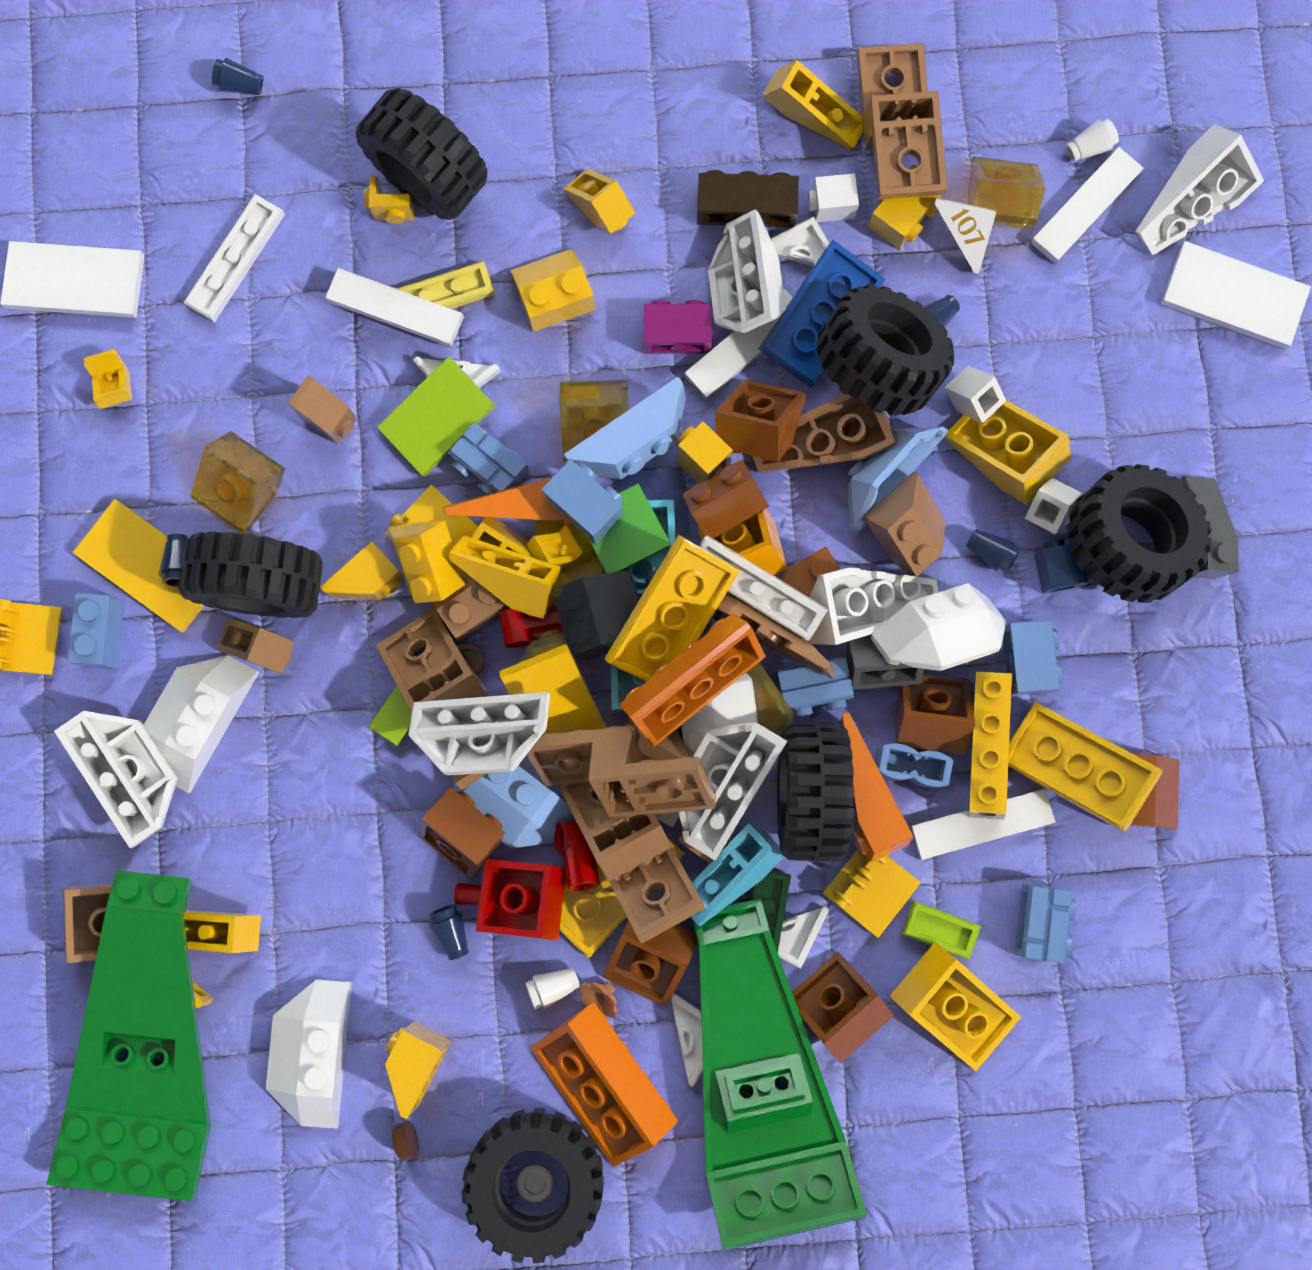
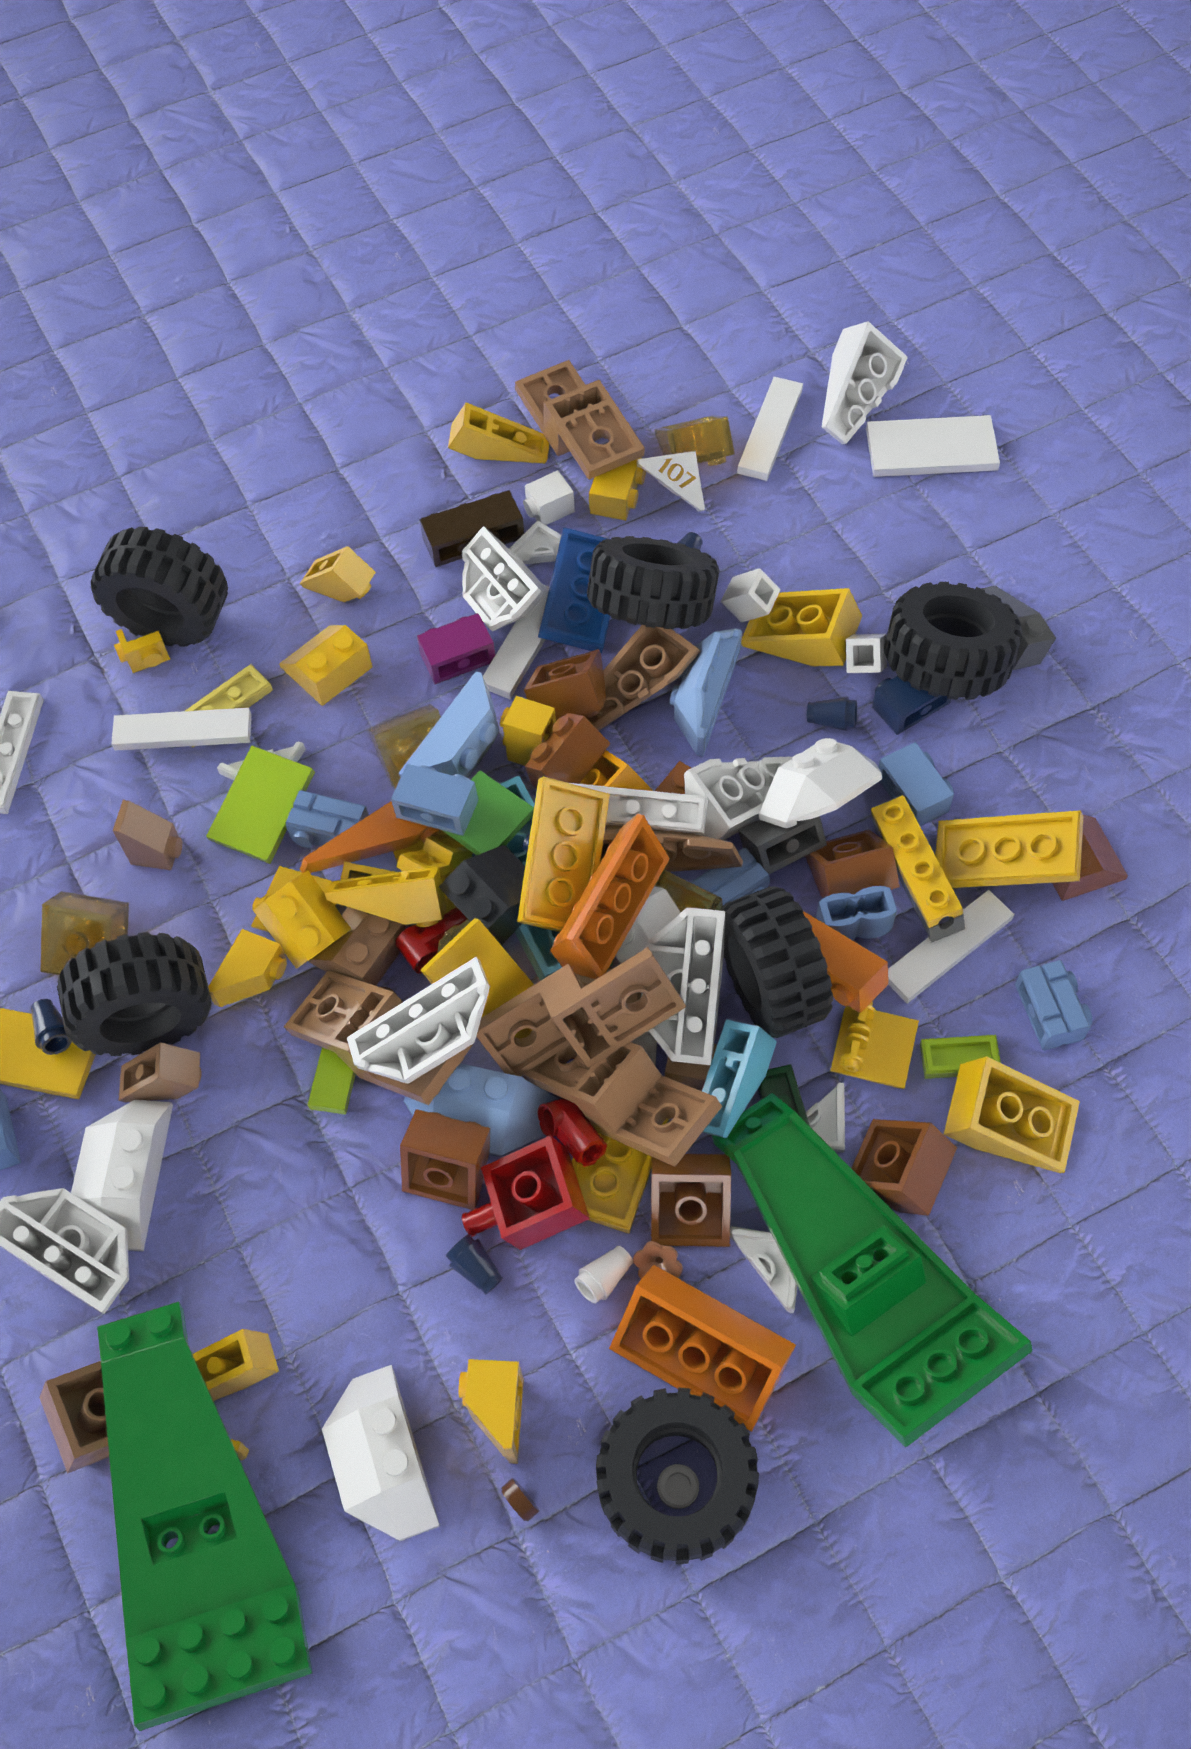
camera: 20 degrees left, 20 degrees down
medium nougat slope [864,471,946,577] -> none
white cone [1065,119,1119,162] -> none

